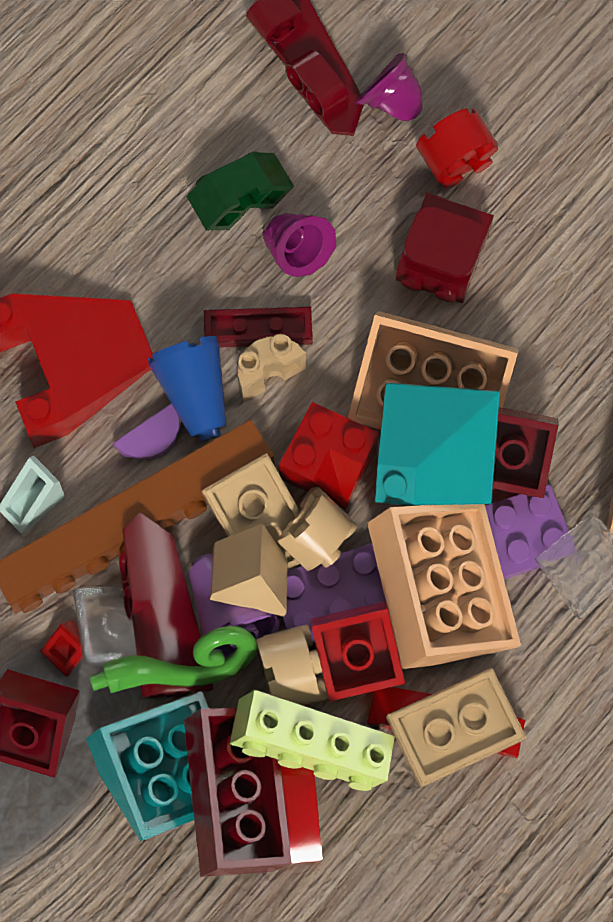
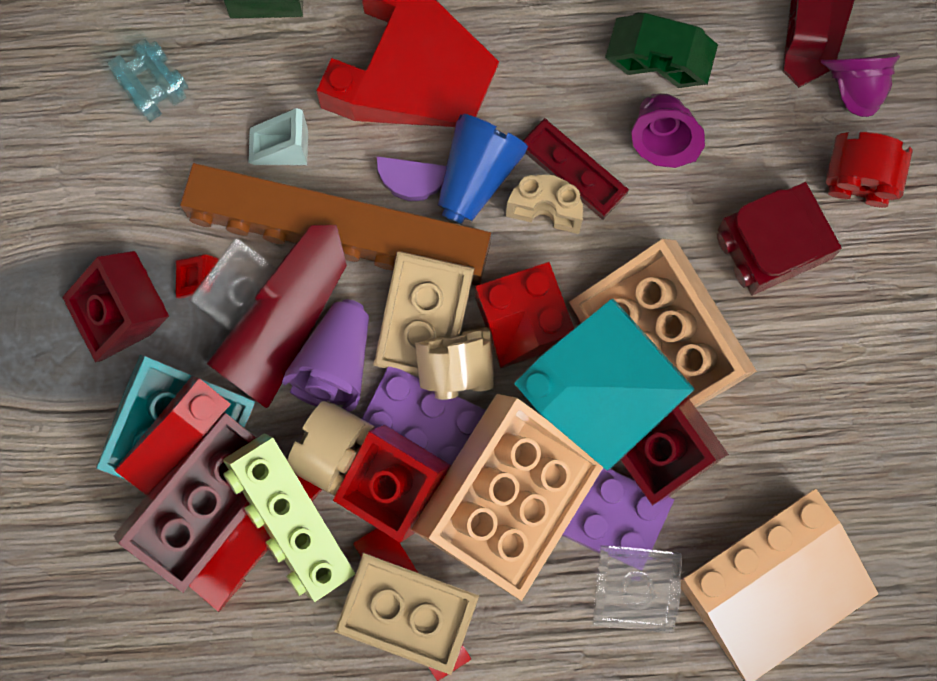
camera: 45 degrees right, 5 degrees up
bright green plant [89,626,257,693] -> none
tan slope [210,524,288,617] -> none
none -> red slope [114,376,230,496]

